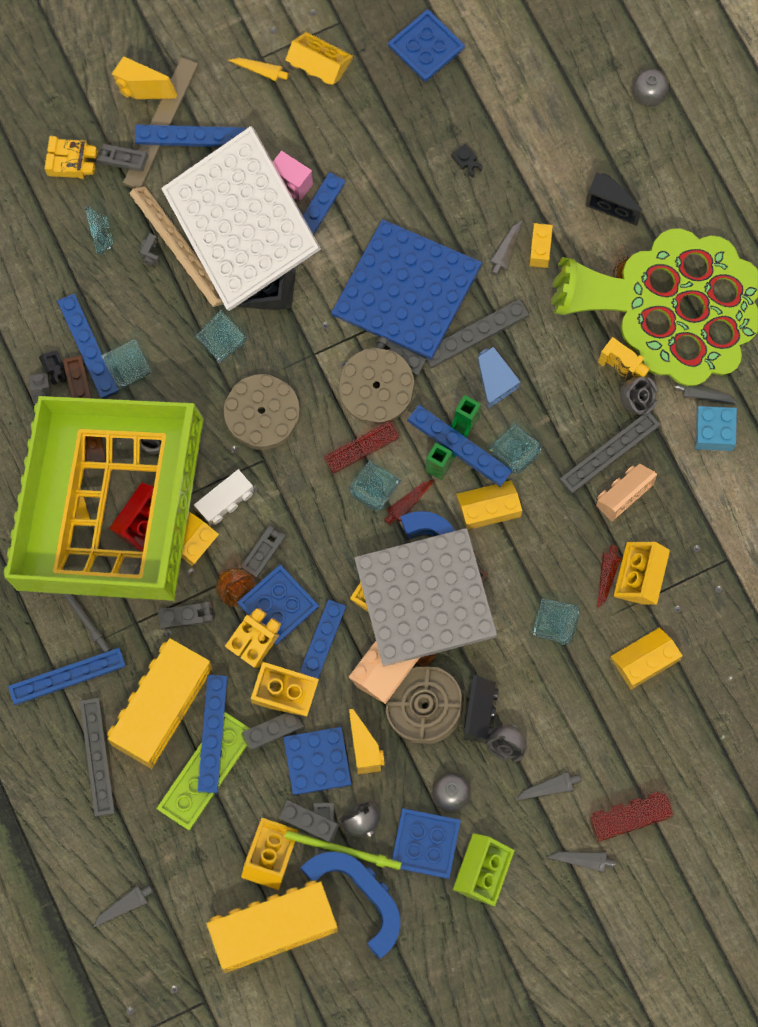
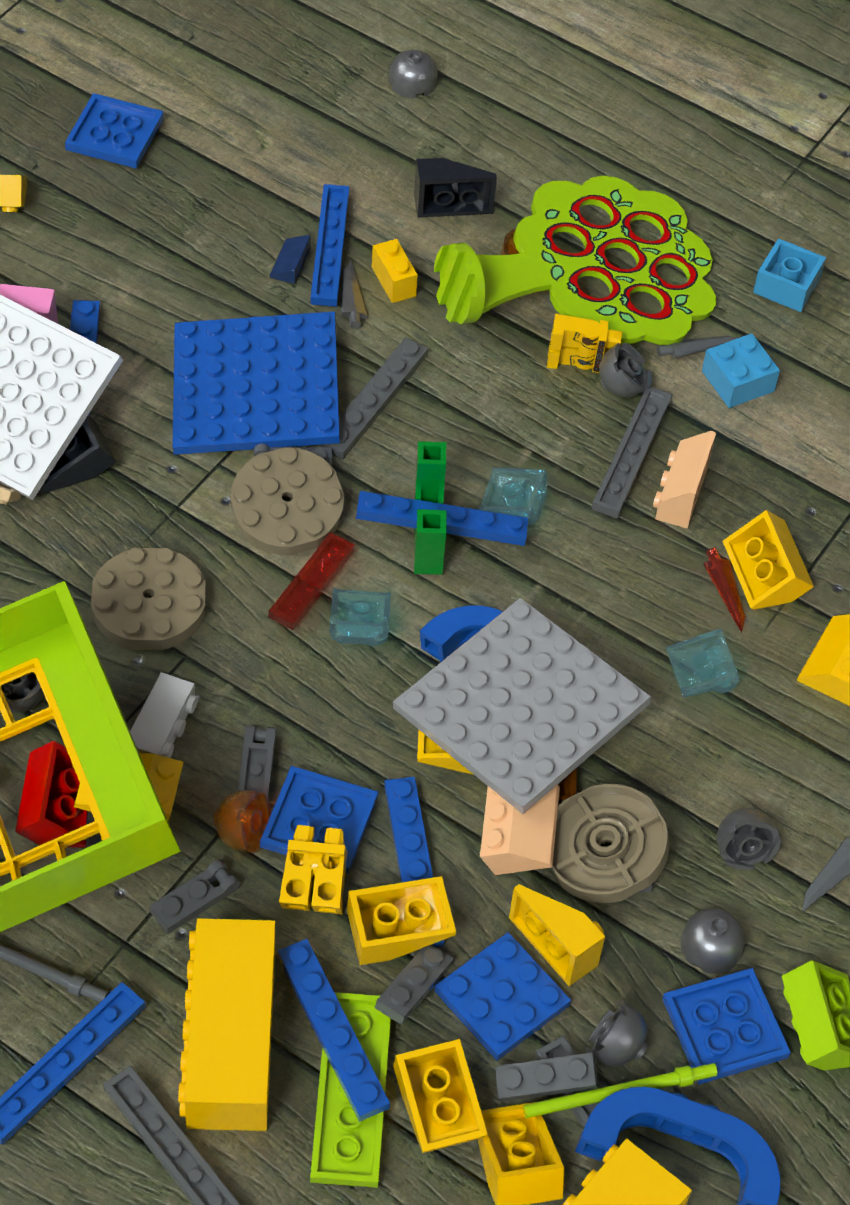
camera: 35 degrees left, 20 degrees down
clear light blue slope [195,310,247,363] -> none
clear red bar [384,480,435,525] -> none
black plate [451,144,482,178] -> none
yellow slope [456,480,522,530] -> none
black slope [463,675,499,743] -> none
medium blue slope [478,347,520,408] -> none
none -> dark blue slope [270,235,311,284]
none -> blue plate [310,184,349,307]
none -> yellow slope [393,1039,488,1153]

